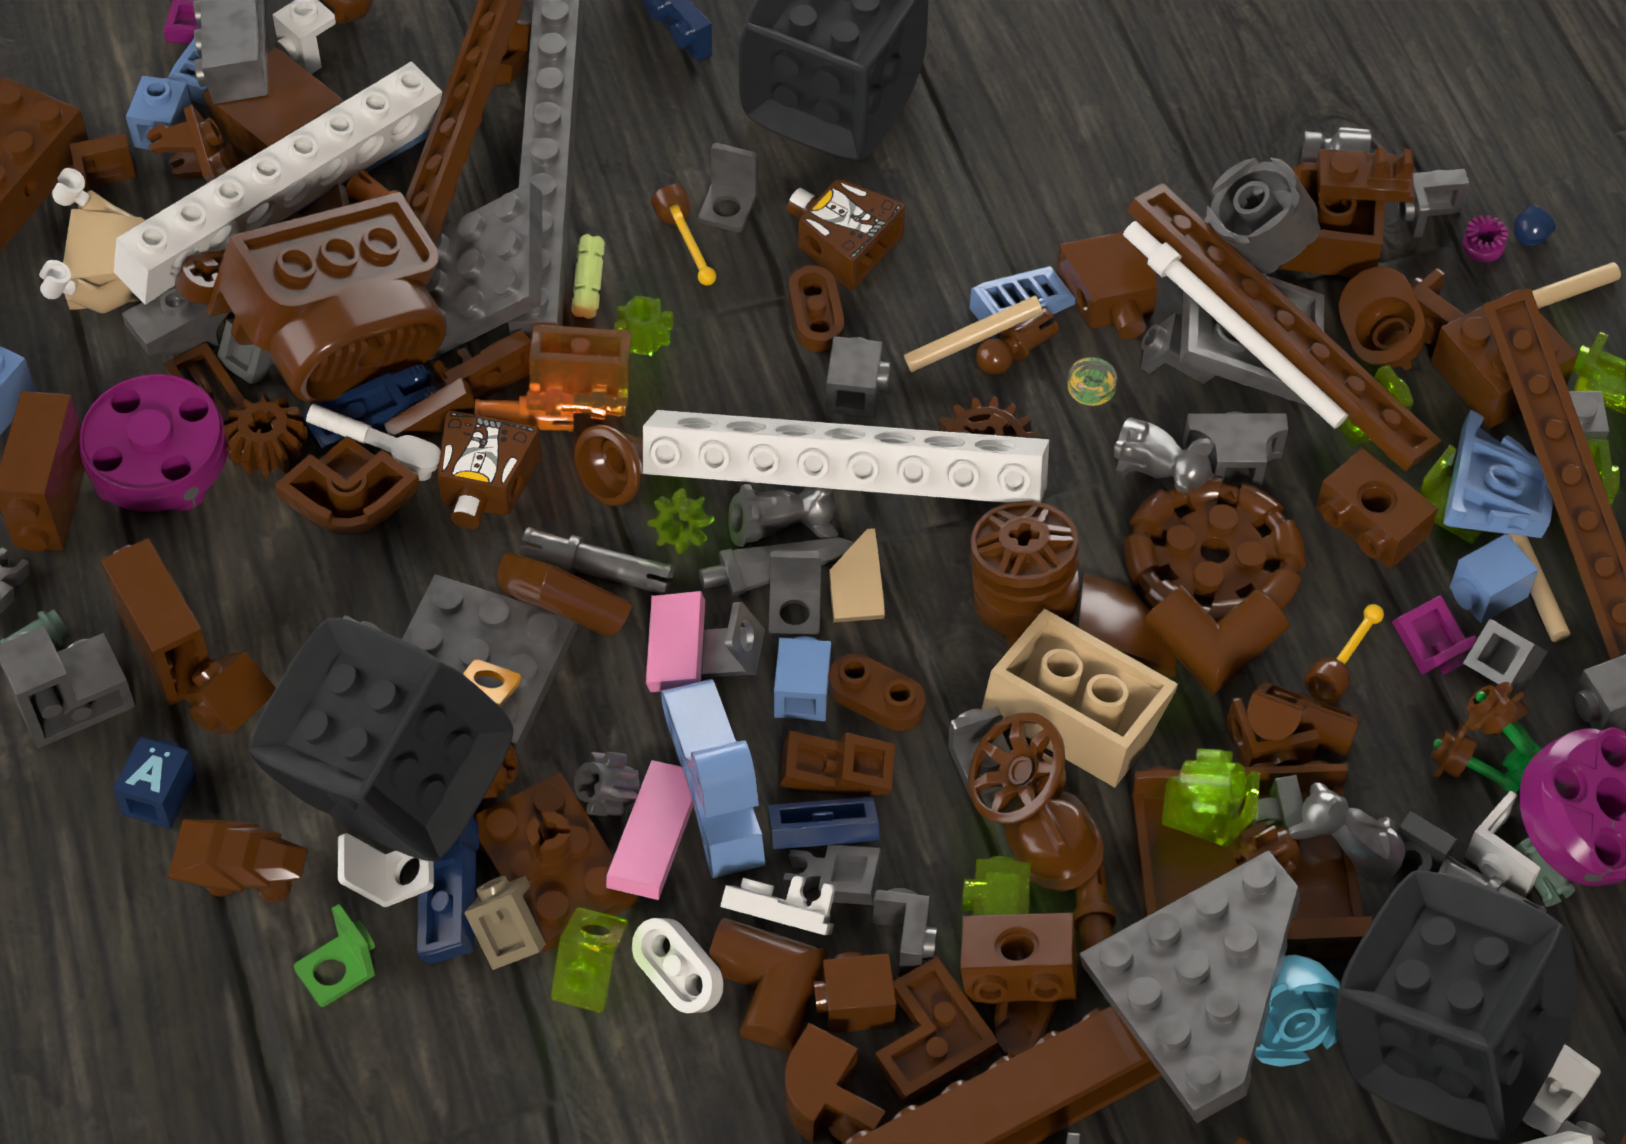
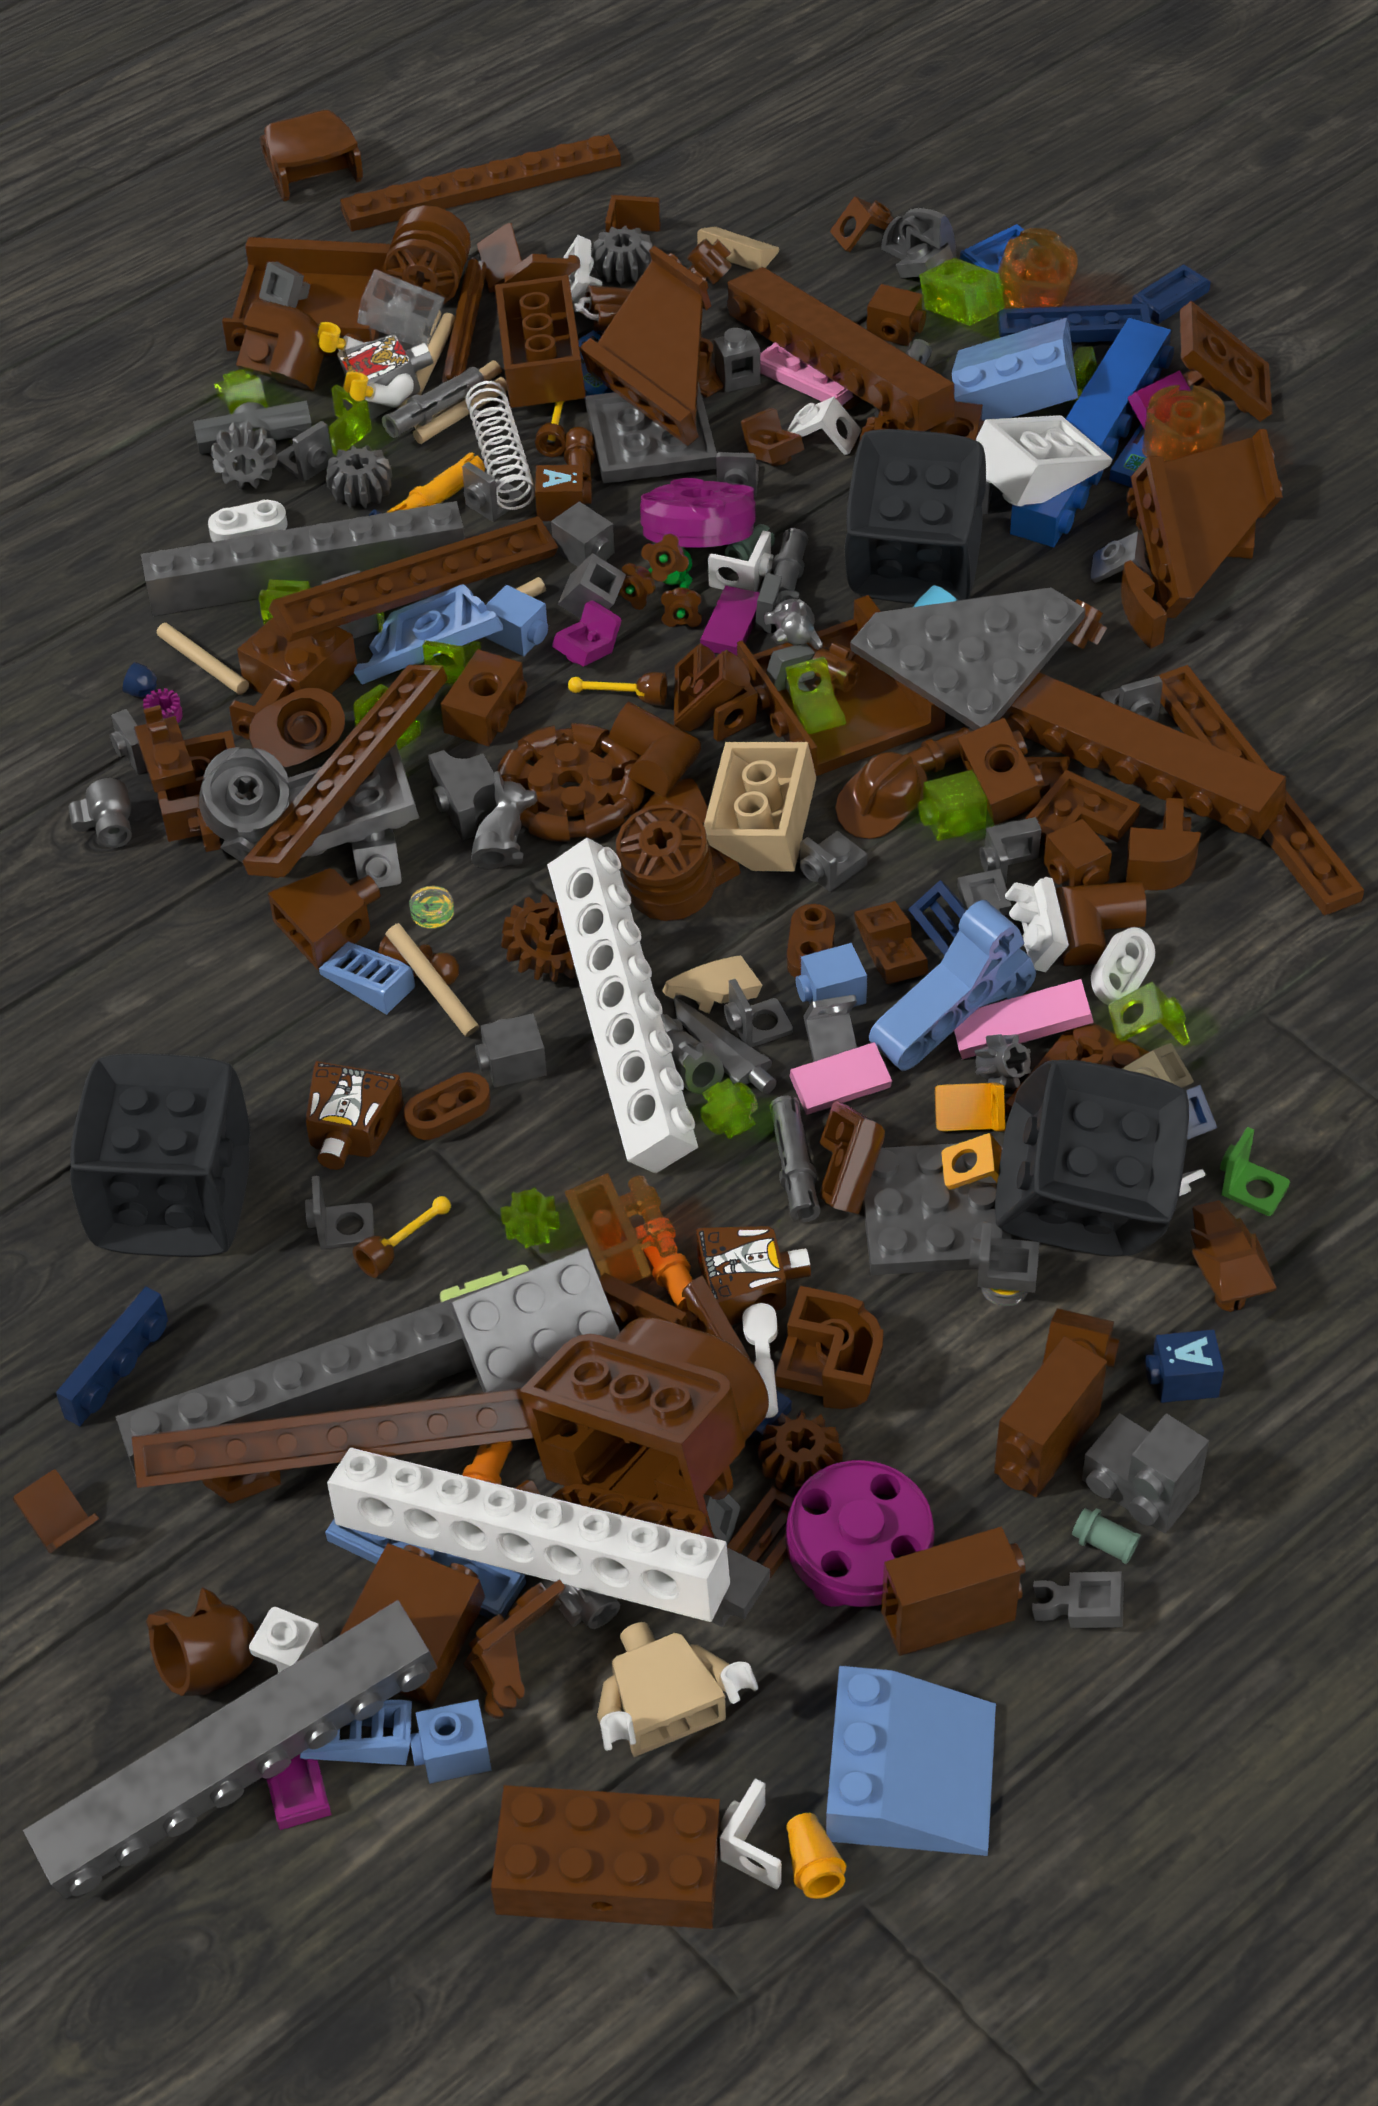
camera: 110 degrees left, 5 degrees down
reddish brown bracket [65,133,136,193] -> none
reddish brown hat [574,425,644,506] -> none
reddish brown wheel [968,712,1066,824] -> none
white bar [1123,221,1348,429] -> none
clear neon green gear [1179,748,1246,815] -> none
none -> magenta tile [700,585,760,656]
none -> light orange bracket [935,1082,1005,1132]

